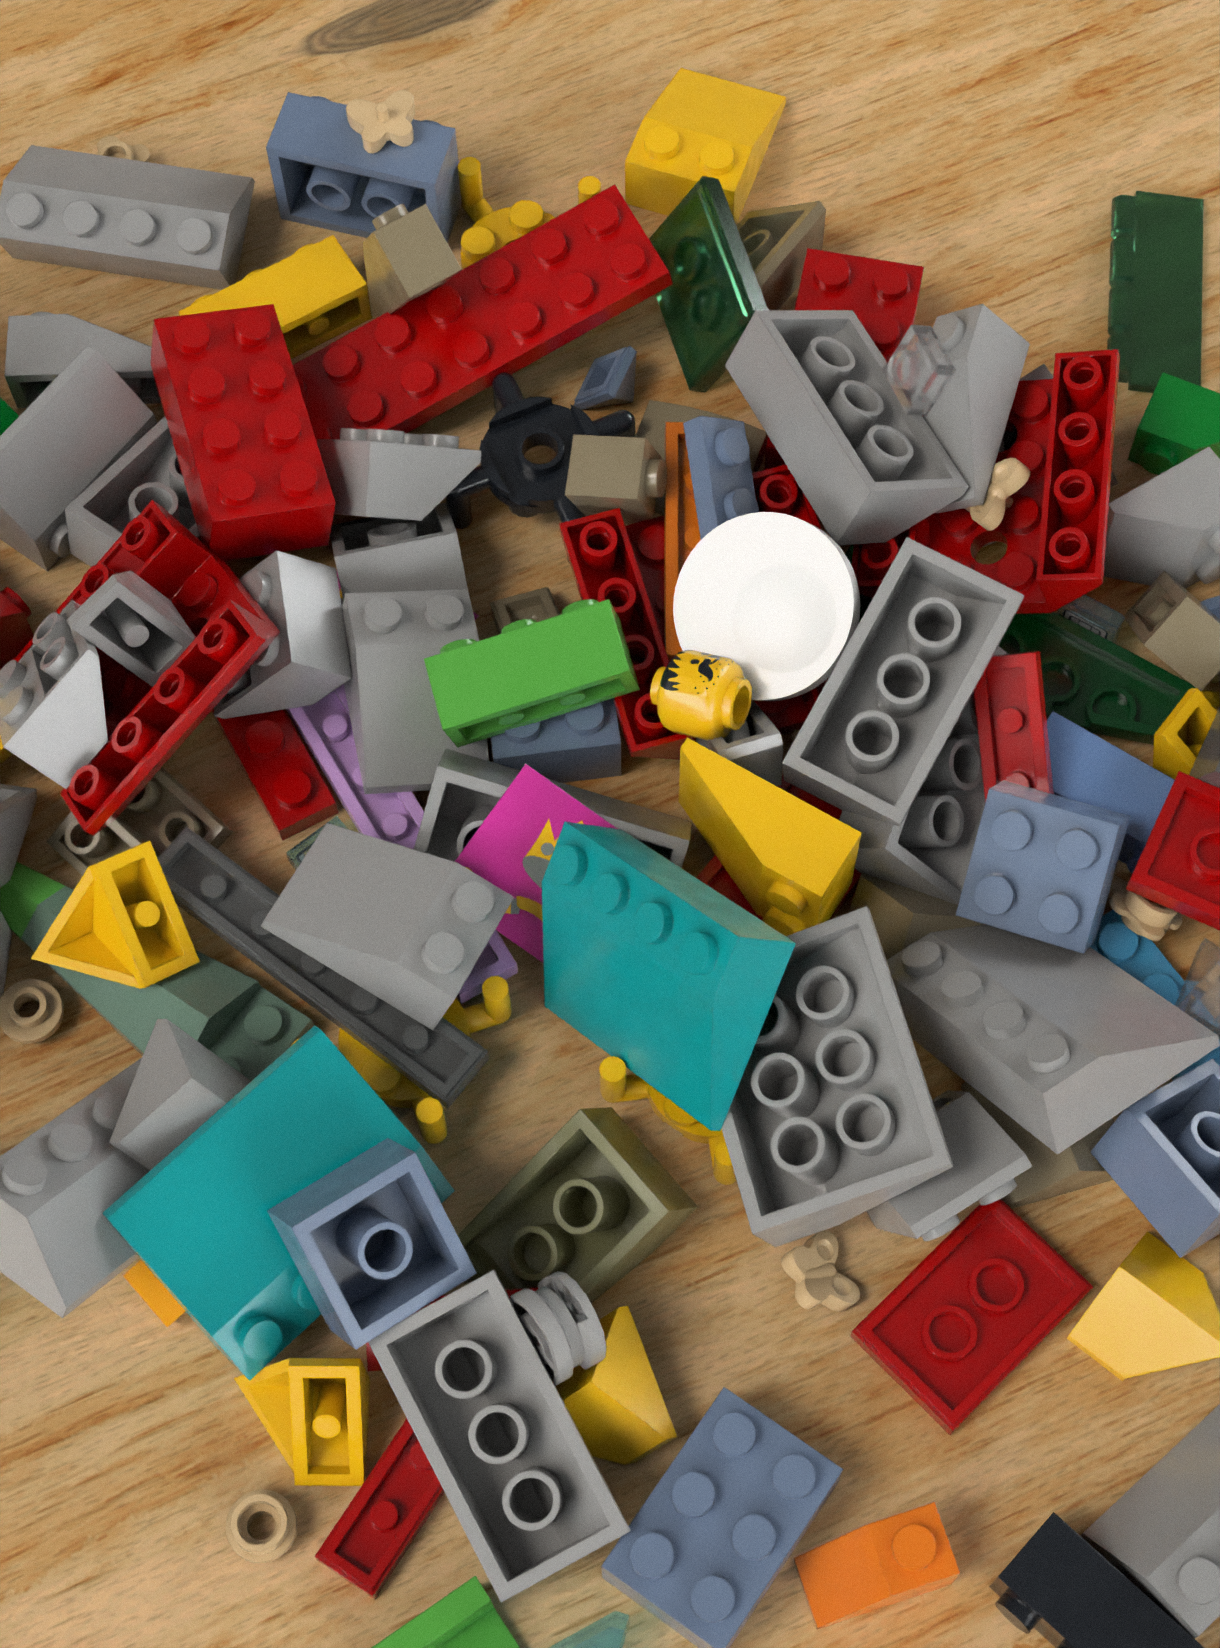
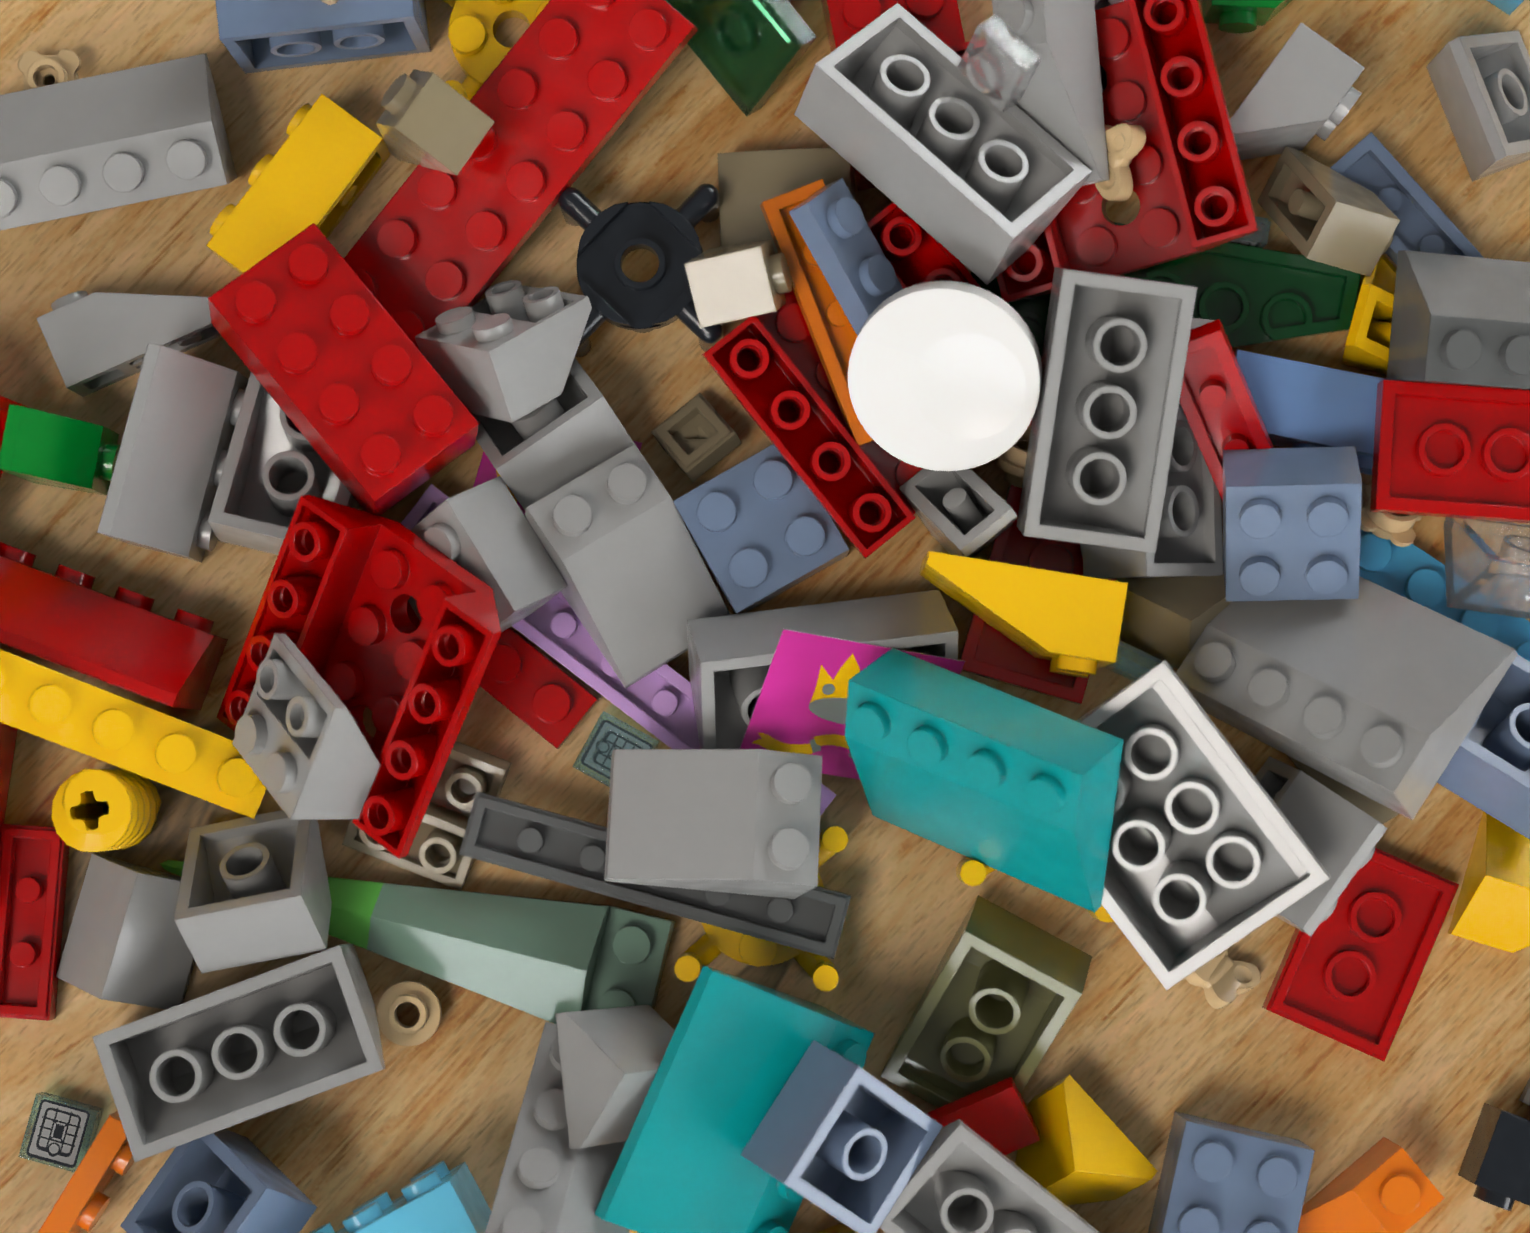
camera: 20 degrees left, 20 degrees up
yellow slope [31,841,200,989] -> none
light grey slope [66,571,196,687] -> none
bright green brick [424,599,640,748] -> none
light grey wheel [510,1271,607,1386] -> none
sand blue slope [574,346,637,410] -> none
yellow head [650,650,752,741] -> none

